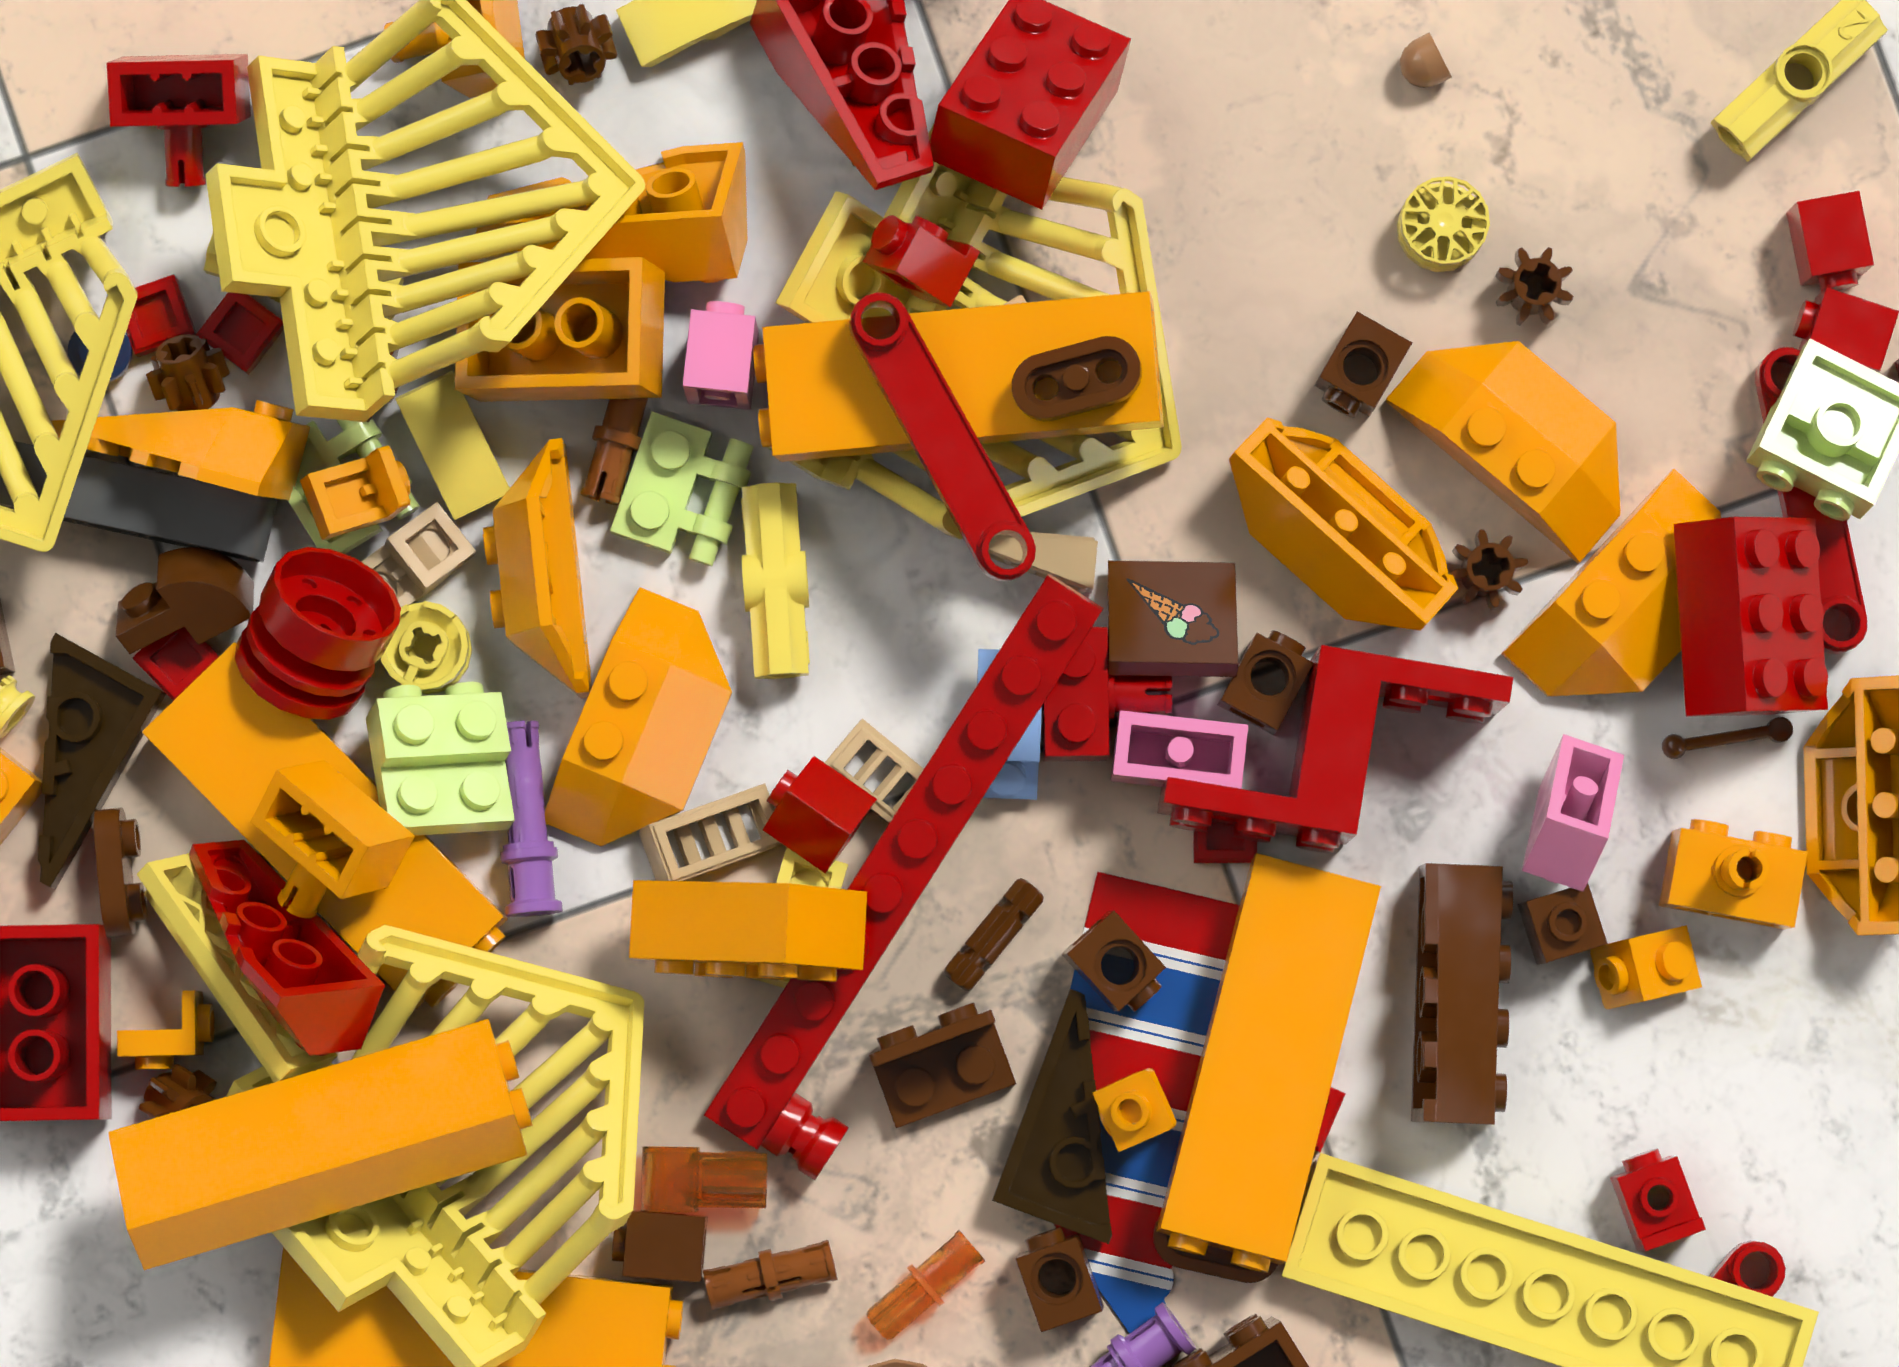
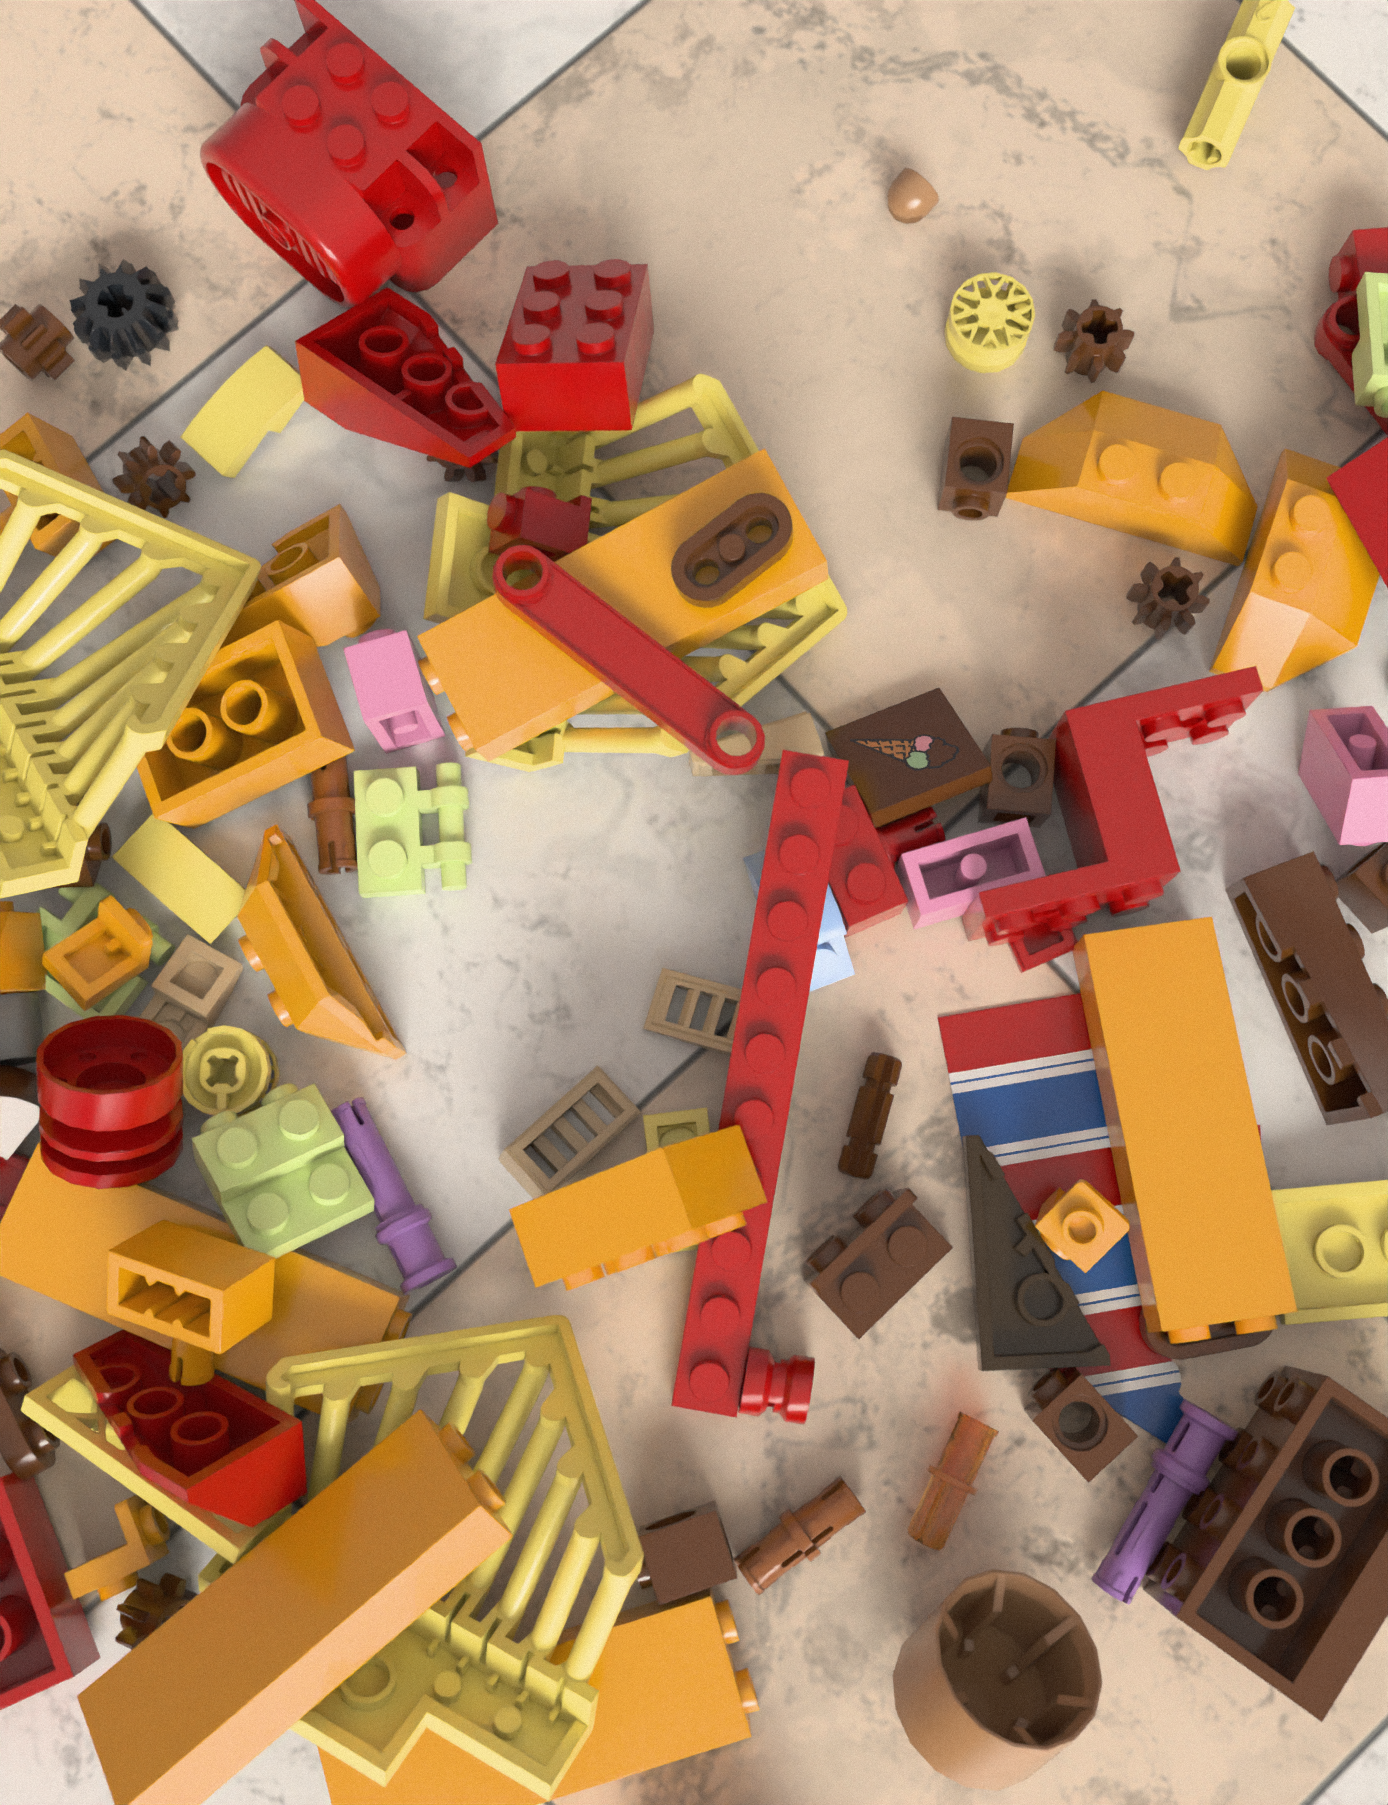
camera: 15 degrees left, 5 degrees down
light orange wedge [545,587,732,847] -> none
clear orange piece [641,1146,768,1212] -> none
light yellow piece [741,482,810,680] -> none
red brick [762,756,877,874] -> none
reddish brown brick [1061,910,1166,1012] -> none
light orange wedge [1229,417,1459,631] -> none
red brick [1786,191,1874,292] -> none

